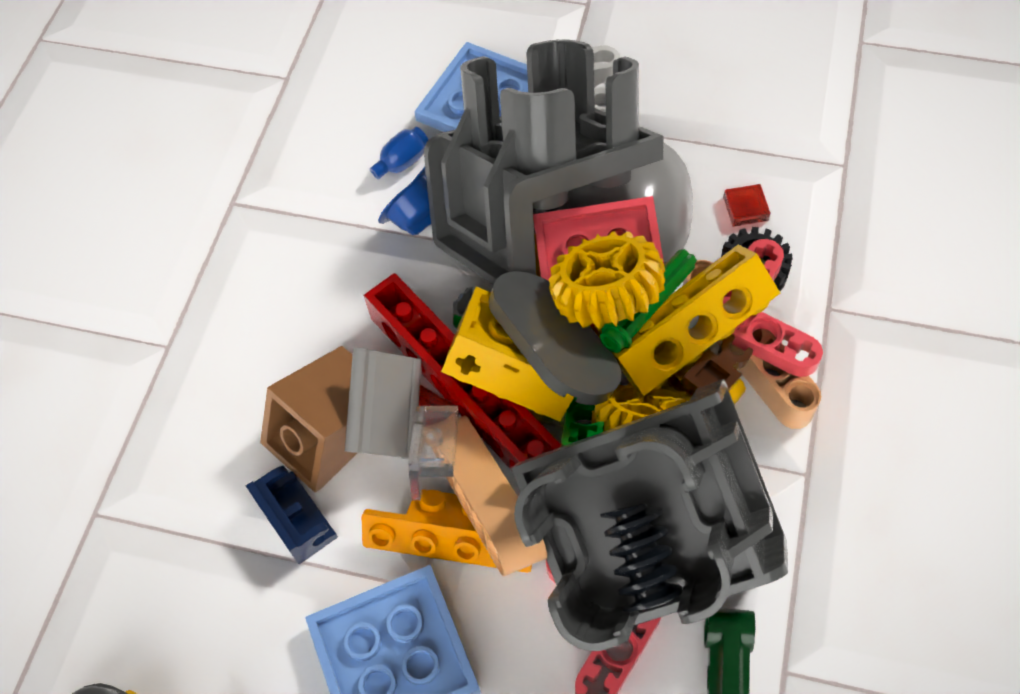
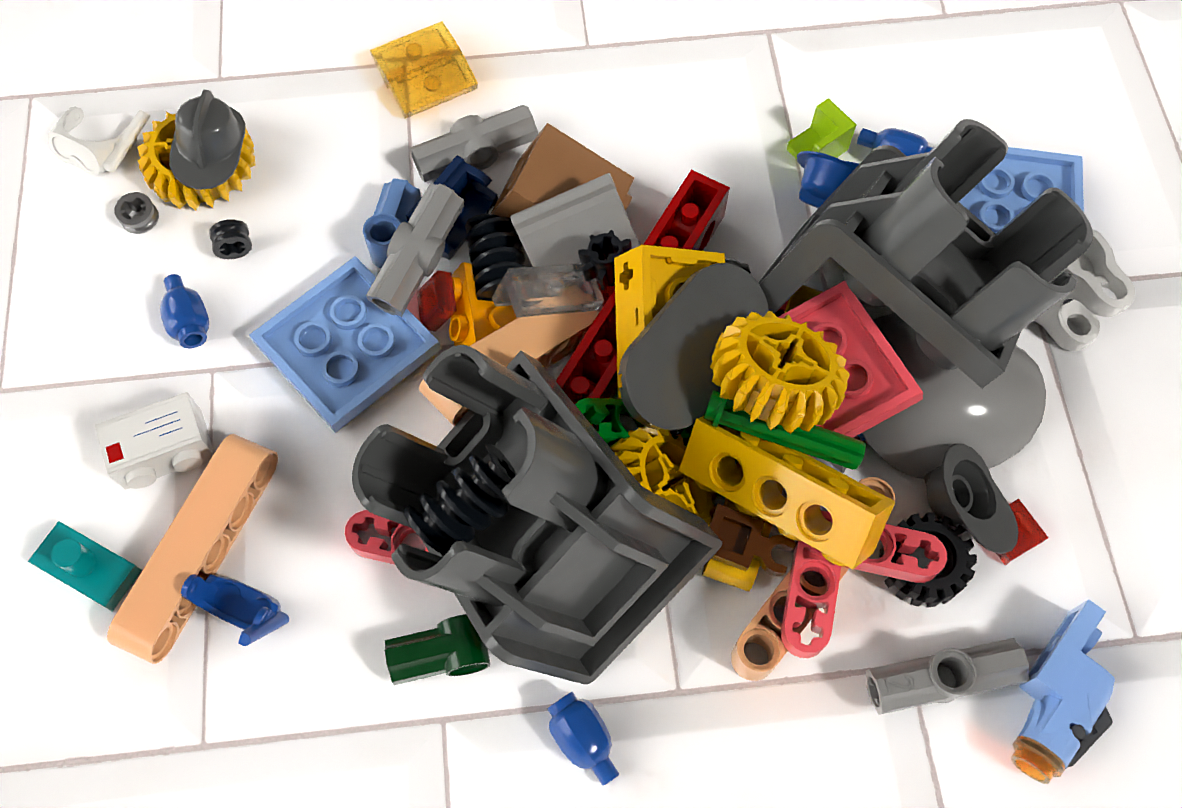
camera: 65 degrees right, 5 degrees up
none -> medium blue piece [363,178,421,268]
none -> light grey piece [366,183,464,317]
none -> clear yellow slope [370,21,478,119]
none -> light grey piece [410,104,538,183]
none -> clear red tile [417,270,457,332]
none -> black piece [465,214,530,304]
none -> blue plant [547,691,619,786]
none -> black gear [578,230,632,290]
none -> lime panel [787,98,857,160]
none -> light grey piece [865,638,1030,715]
none -> dark grey piece [924,444,1019,554]
none -> light blue plate [1011,599,1115,784]

